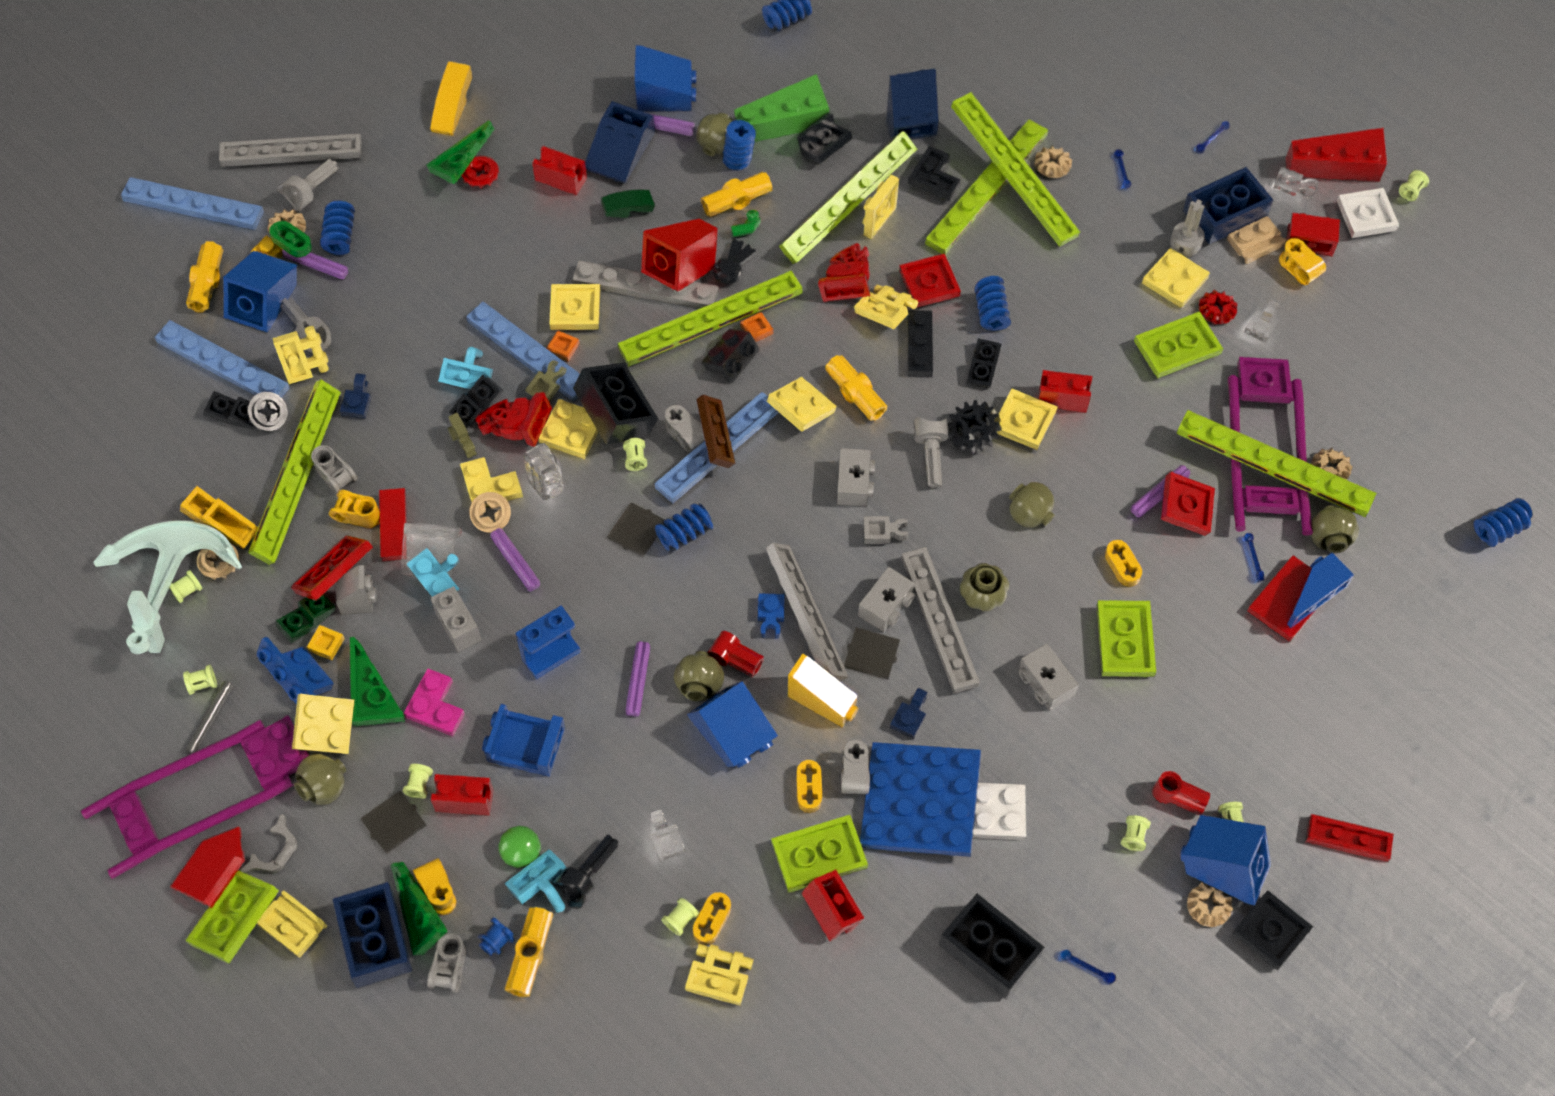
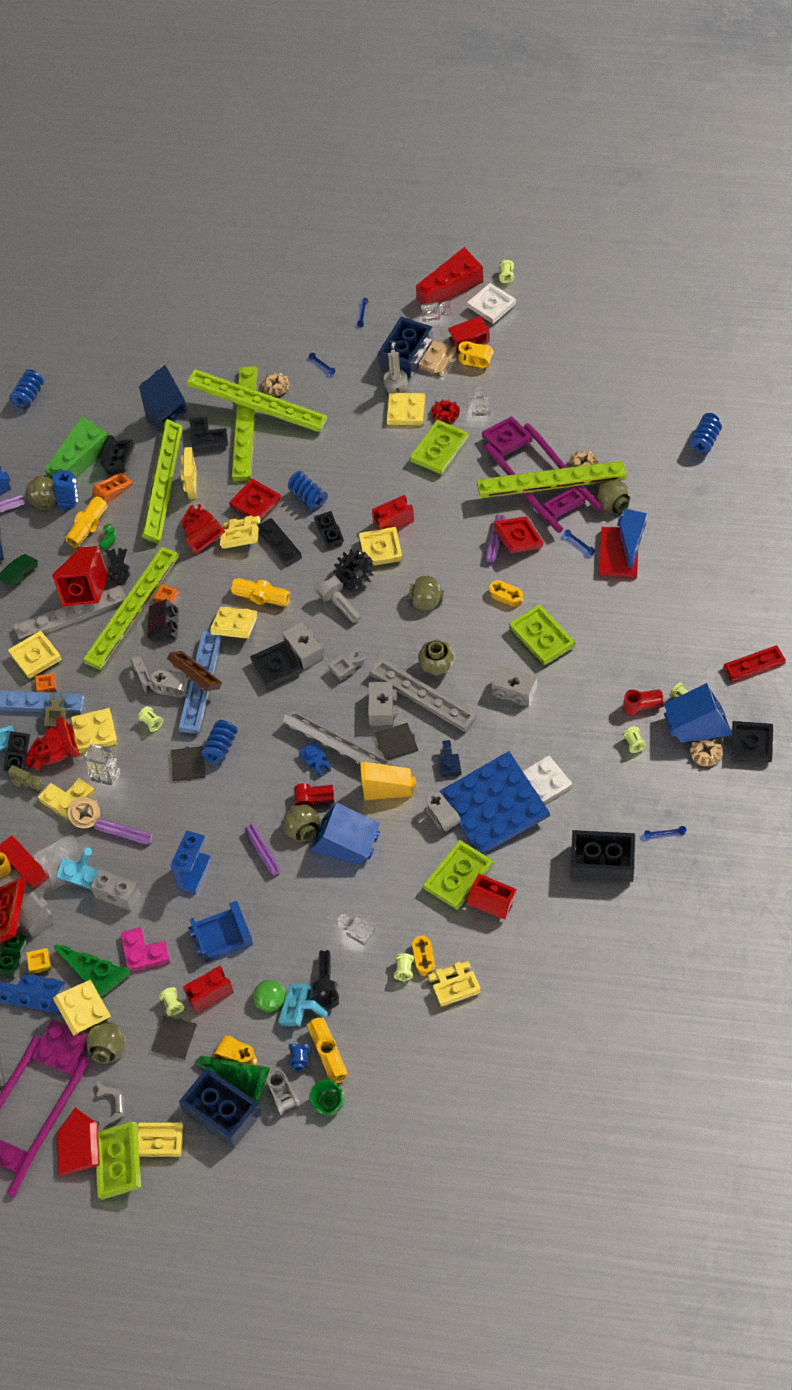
camera: 30 degrees left, 5 degrees down
black brick [573,362,658,445] -> none
yellow beam [797,760,822,813] -> none
none -> orange slope [92,472,133,503]
none -> light grey piece [130,654,153,693]
none -> black plate [250,641,302,689]
none -> green hair [309,1079,345,1116]

